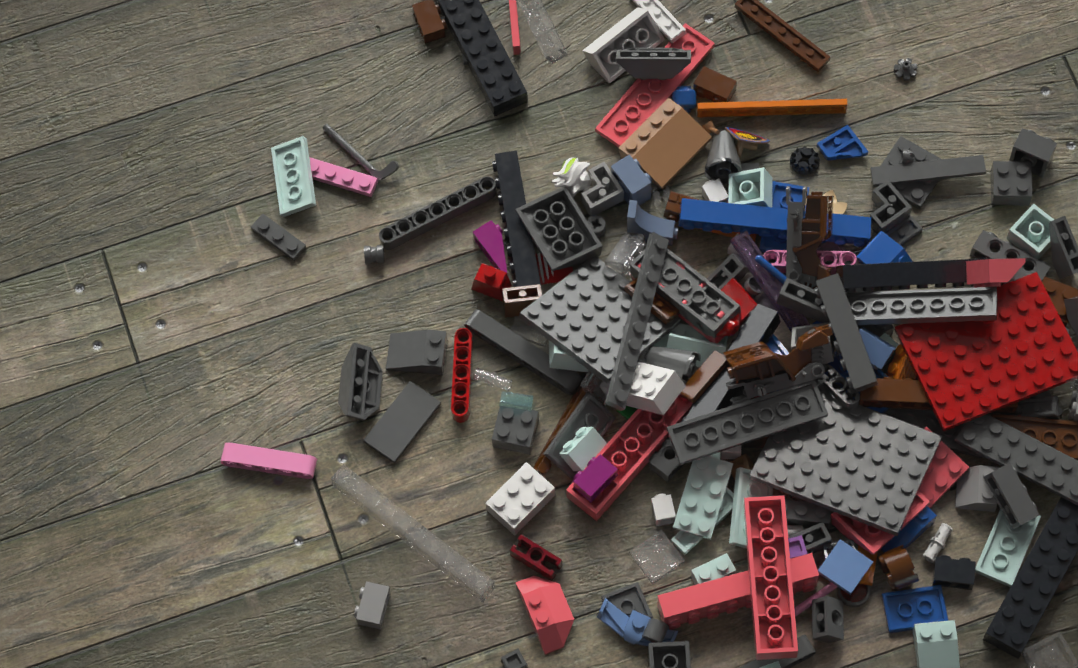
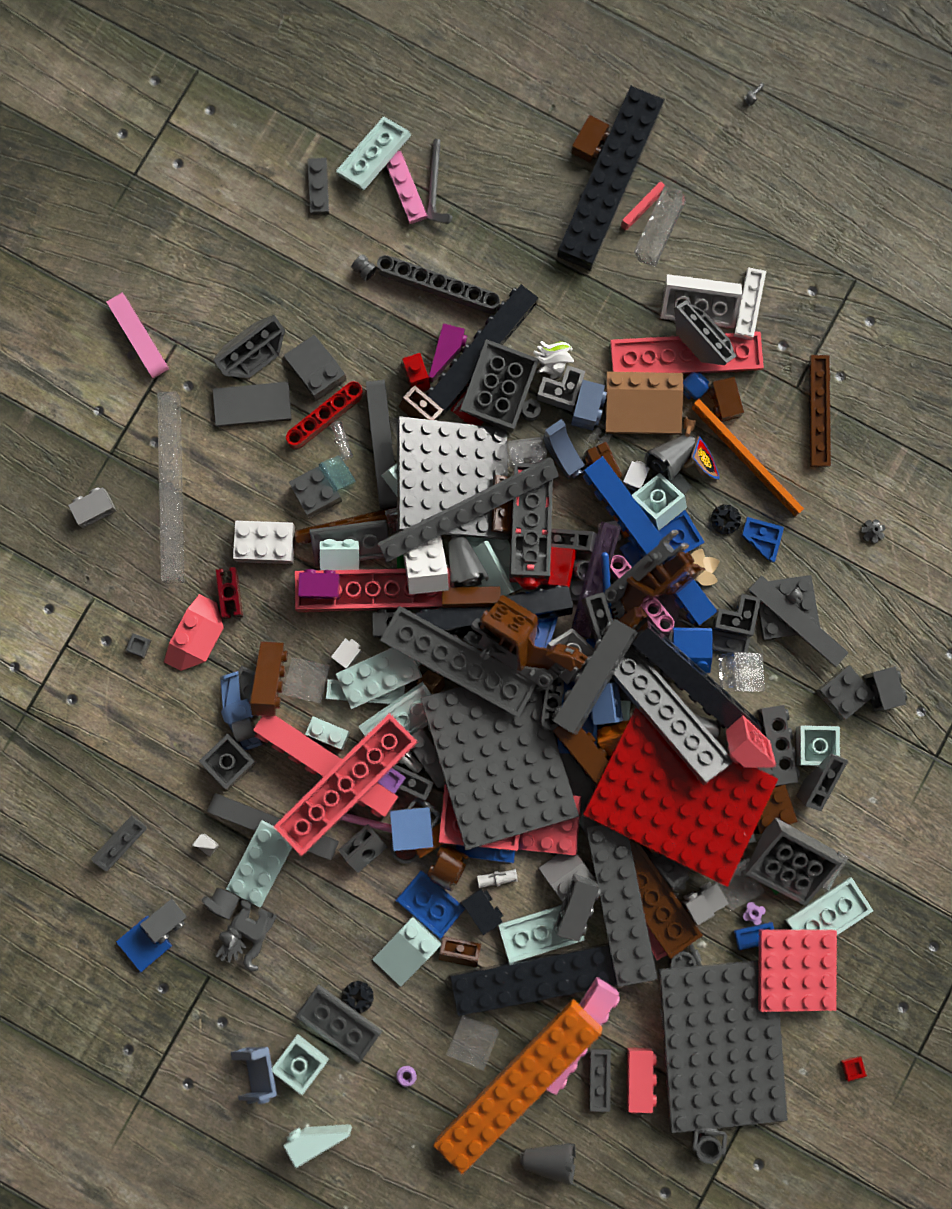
camera: 40 degrees right, 15 degrees up
none -> reddish brown brick [250,641,288,716]
none -> reddish brown slope [439,936,481,967]
none -> clear bracket [719,652,765,693]

